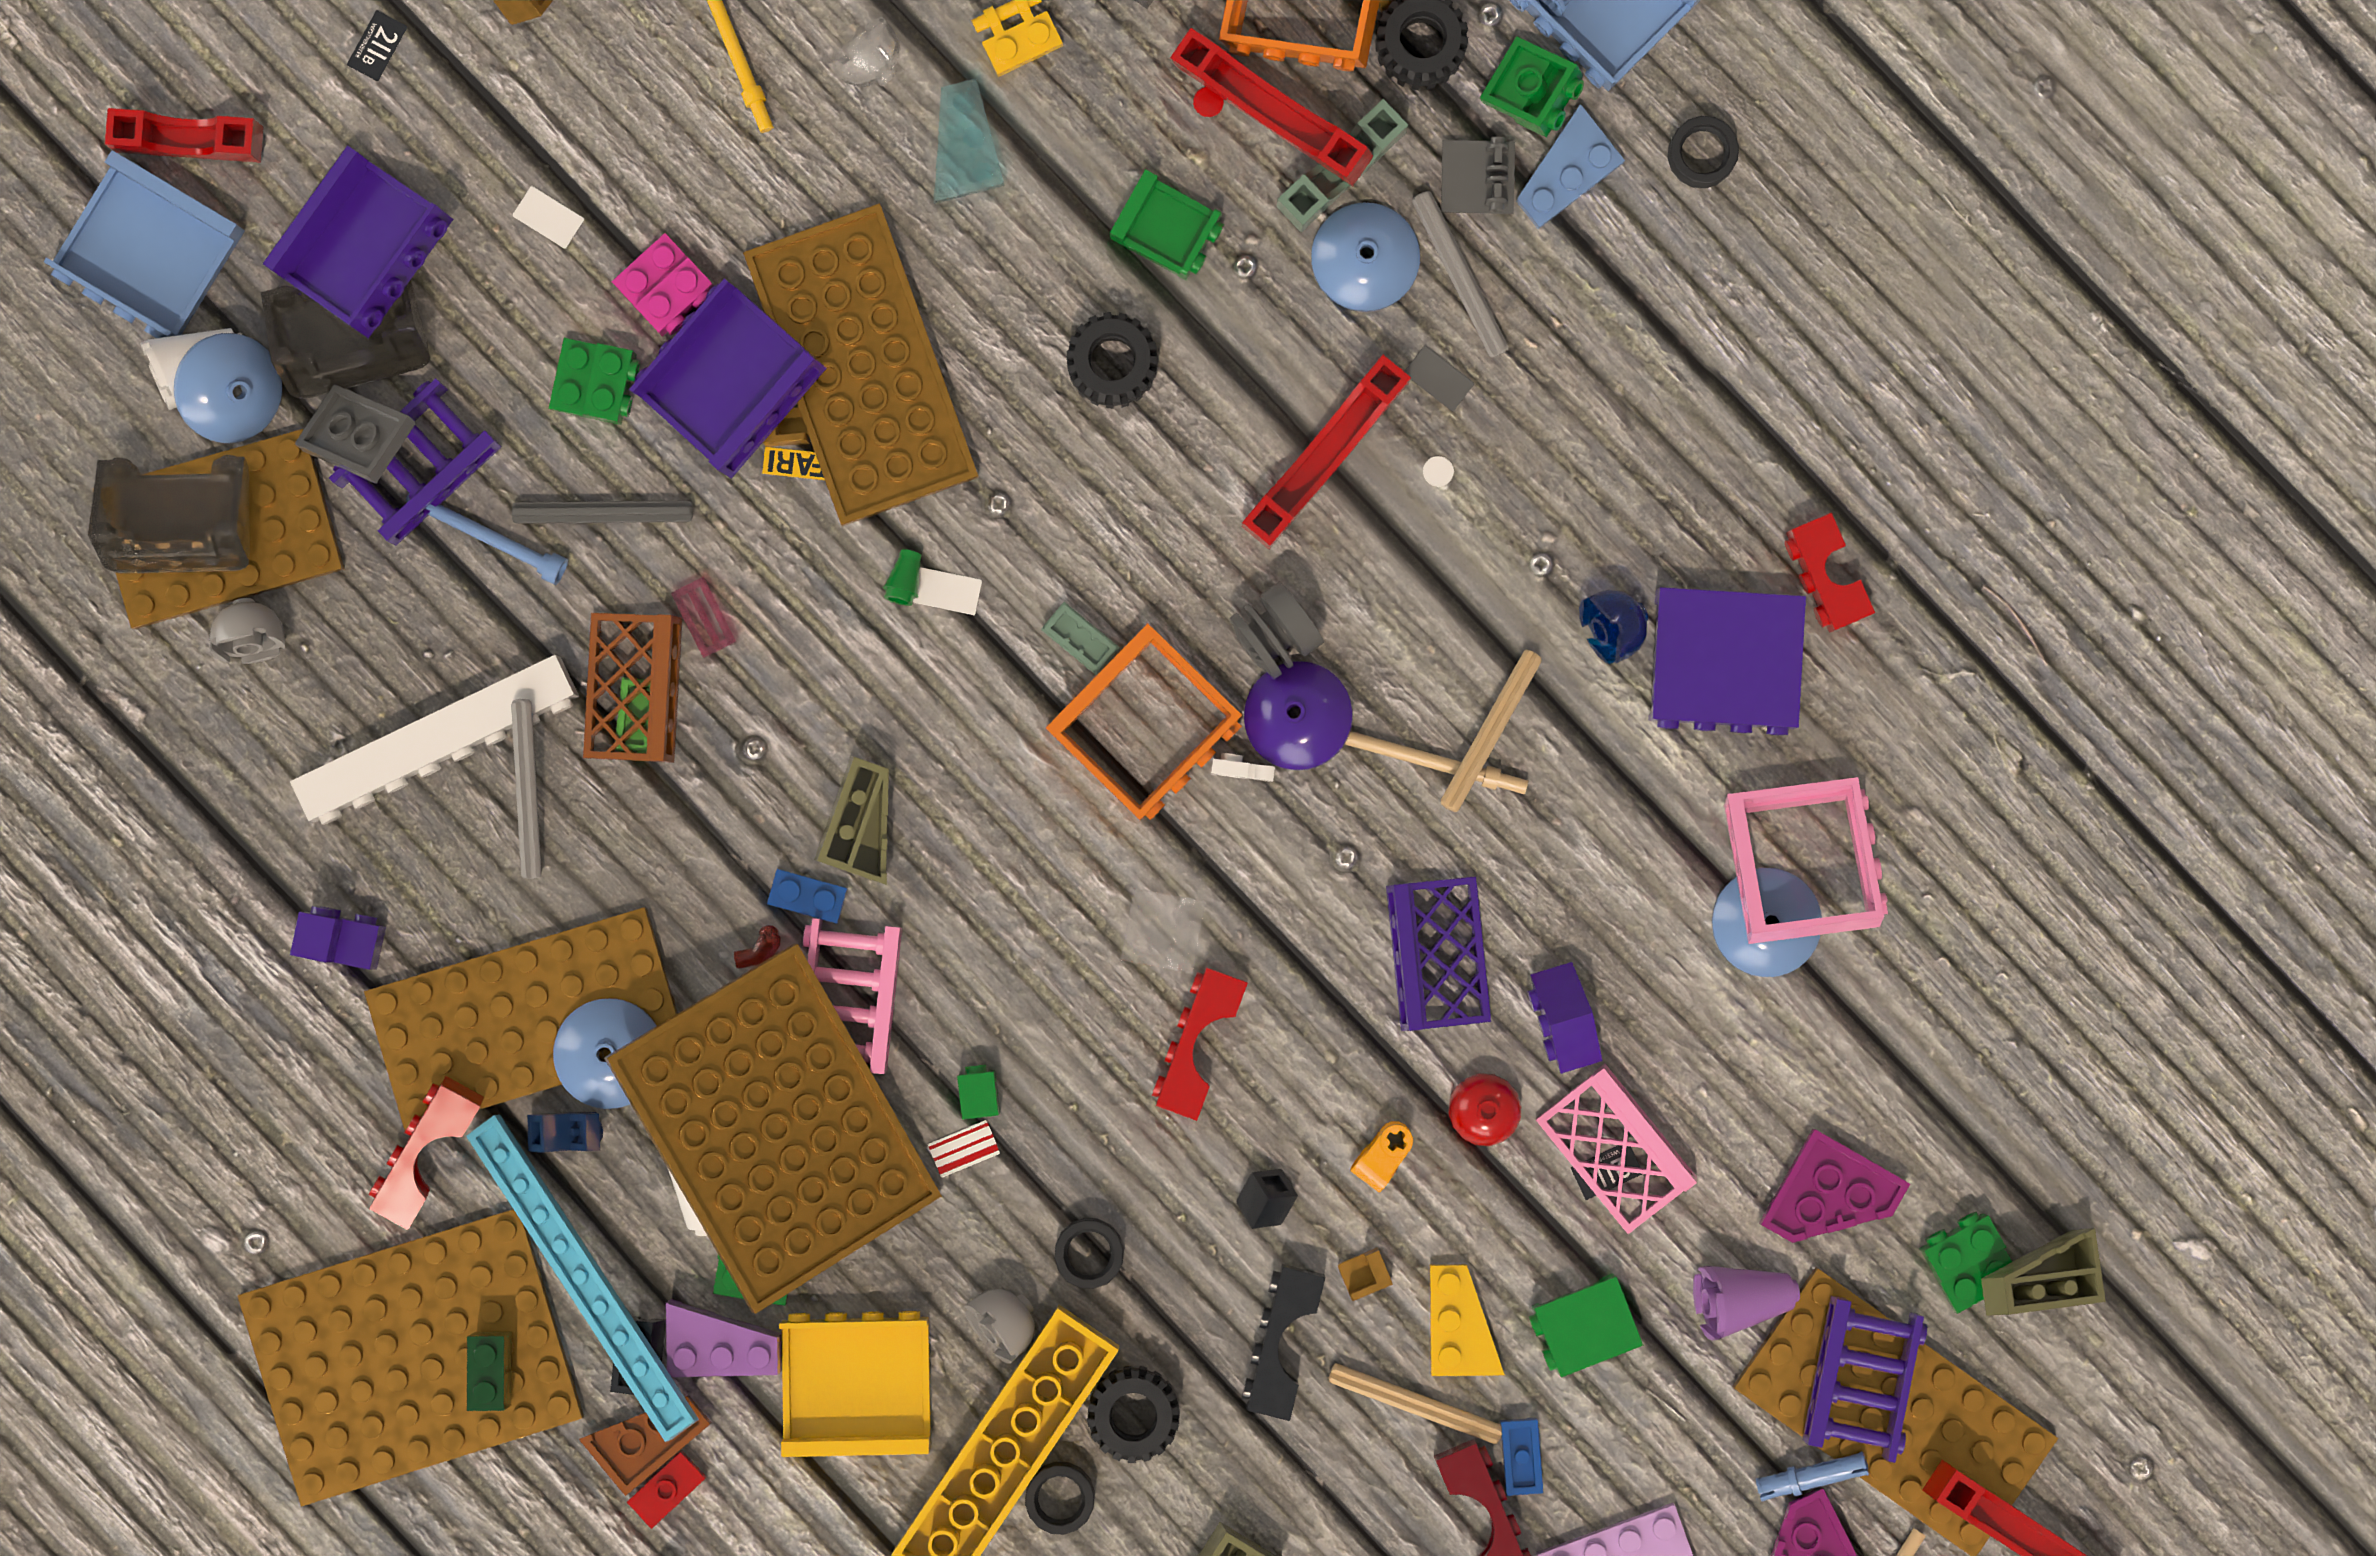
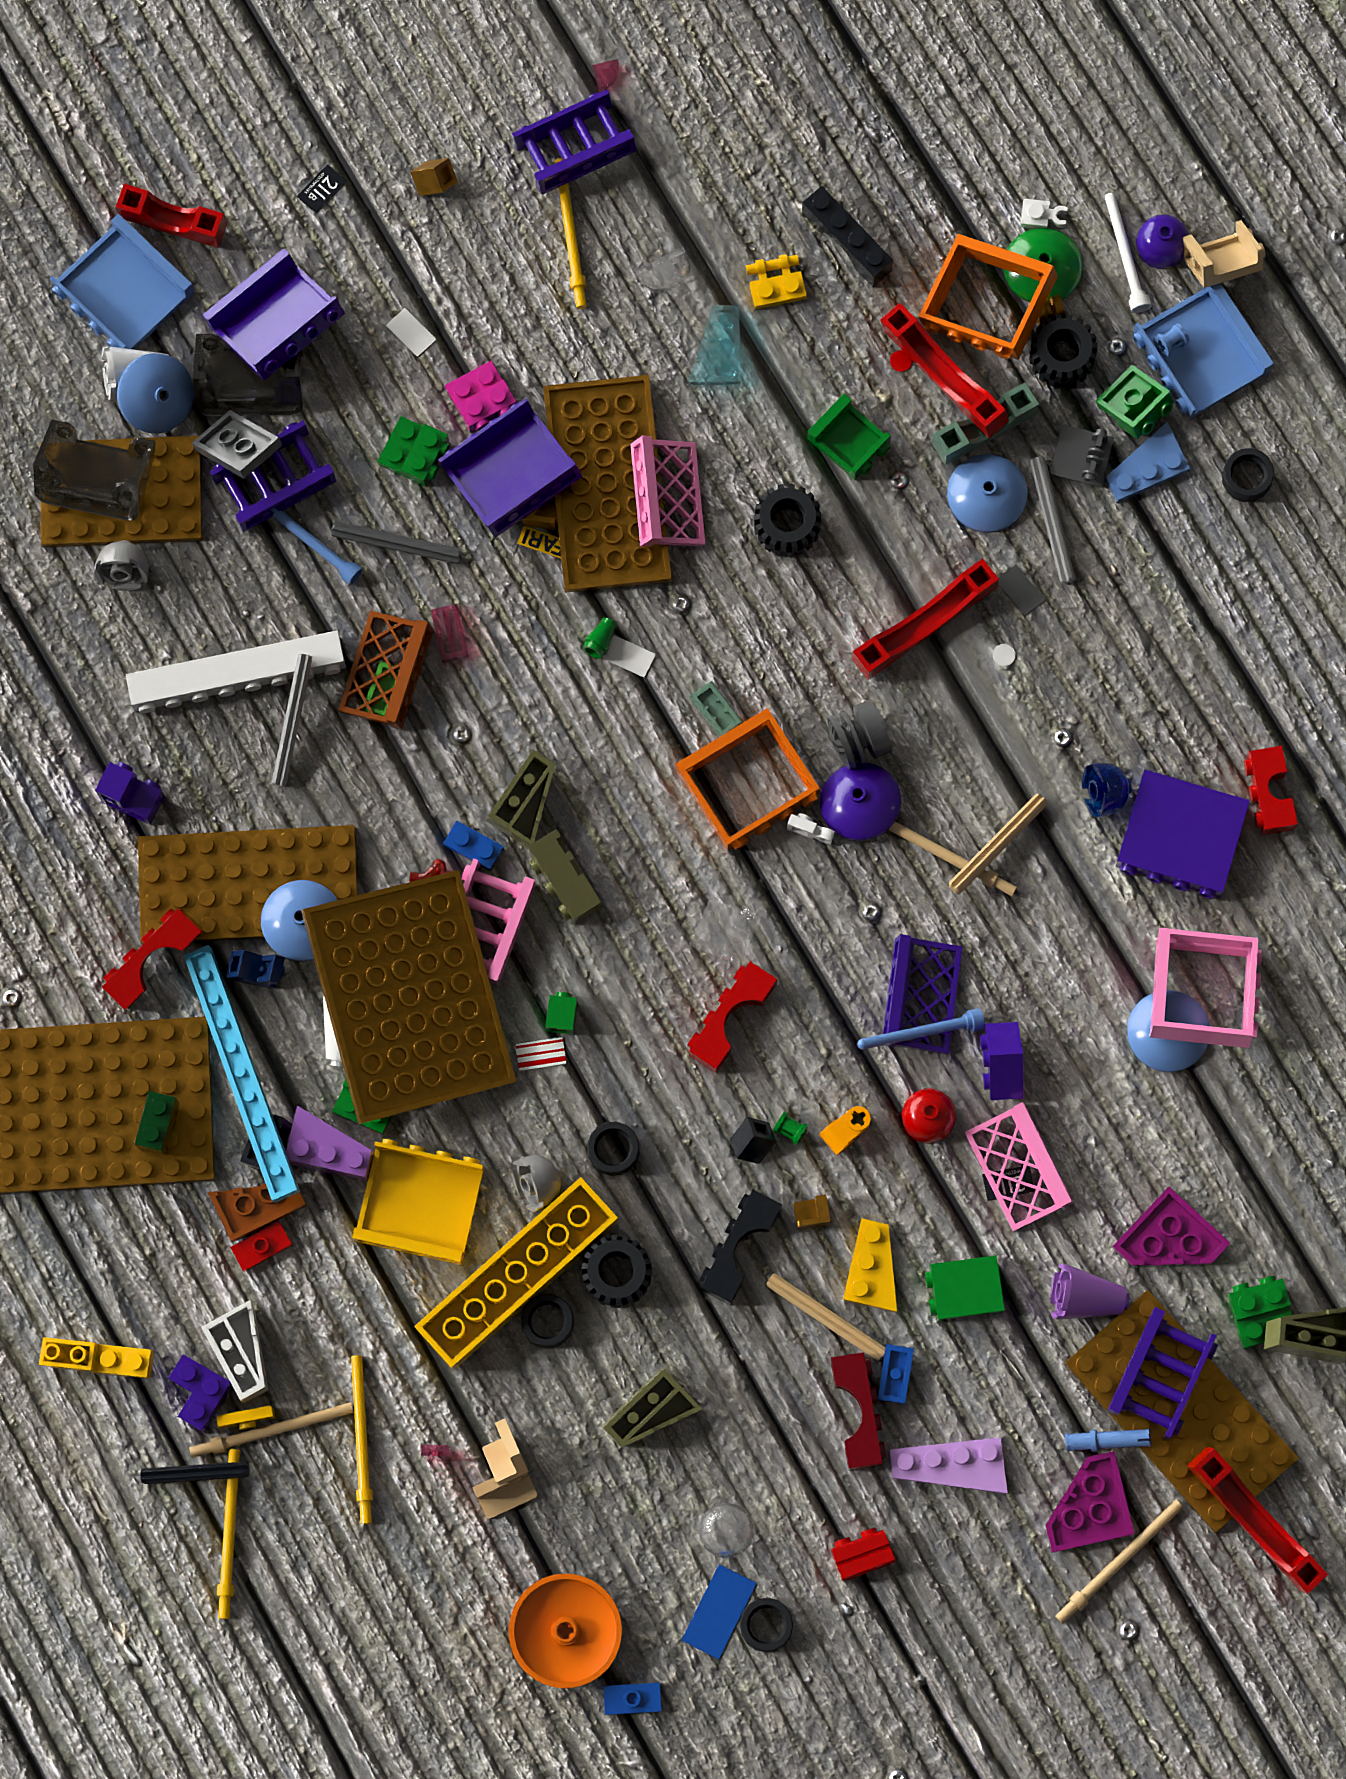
camera: 20 degrees right, 10 degrees down
none -> olive wedge [528,829,602,925]
none -> bright pink fence [631,436,705,547]
none -> green bush [773,1111,809,1146]
none -> medium blue piece [857,1008,985,1050]

